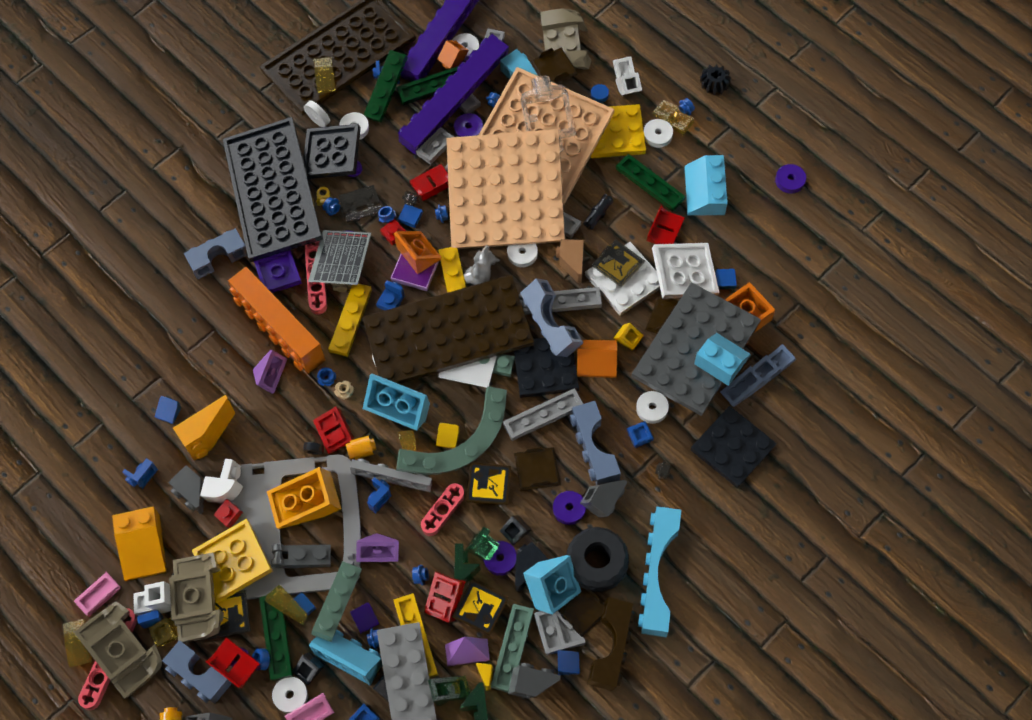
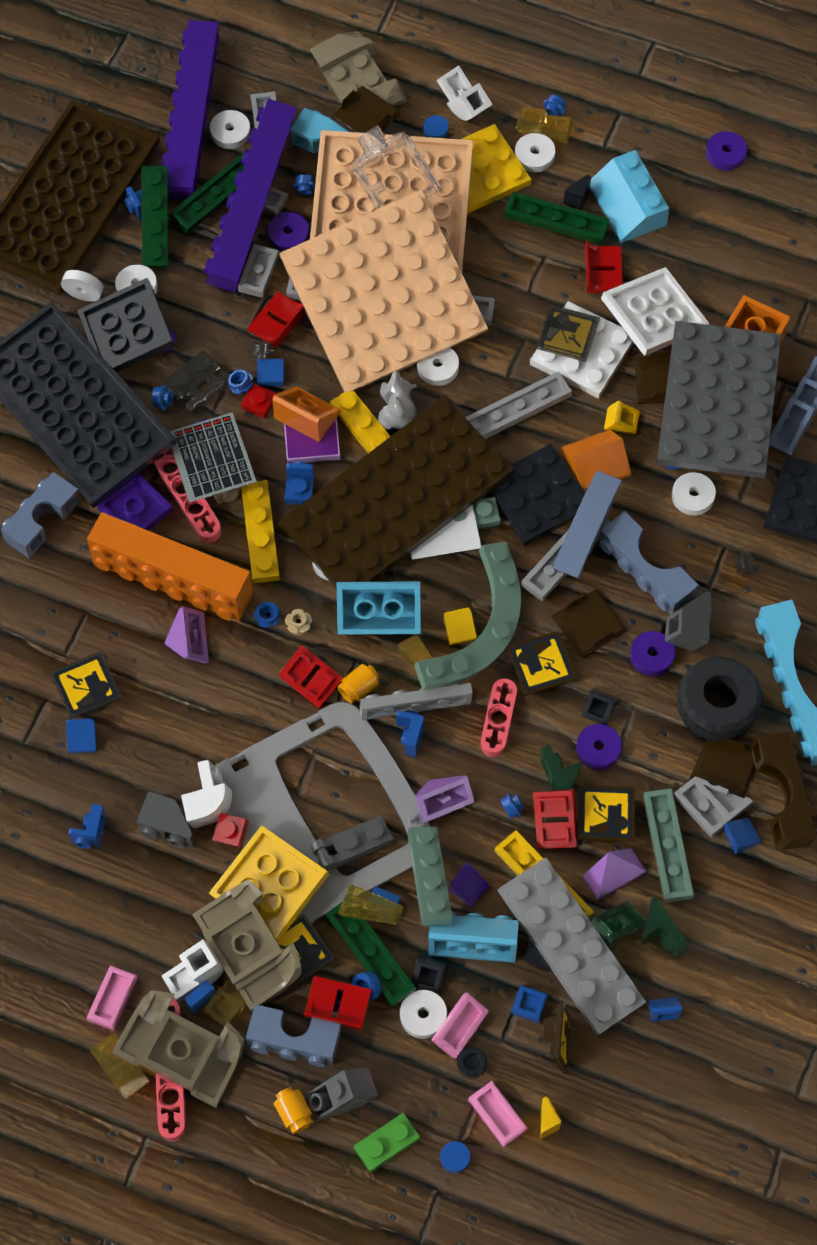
camera: 25 degrees left, 0 degrees up
light orange slope [112,506,167,581] -> none
light orange slope [173,395,235,461] -> none
light orange slope [267,467,341,529] -> none
black tile [303,442,324,455] -> none
clear yellow slope [314,57,336,94] -> none
yellow piece [316,187,330,206] -> none
blue plate [367,629,380,650] -> none
blue plate [435,204,449,223] -> none
orange brick [437,40,469,69] -> none
clear green slope [465,526,500,561] -> none
yellow slope [476,663,493,691] -> none
dark grey slope [508,663,561,699] -> none
black slope [515,542,549,593] -> none
sand blue arch [520,278,583,357] -> none
medium azure slope [523,555,581,614] -> none
medium nougat slope [556,239,584,283] -> none
black pin [583,194,613,230] -> none
blue tile [627,421,654,448] -> none
medium azure slope [694,333,751,386] -> none
black gear [700,64,731,95] -> none
blue tile [715,269,737,289] -> none
none -> piece [50,651,122,720]
none -> sand blue slope [553,470,622,579]
none -> black slope [563,175,591,210]

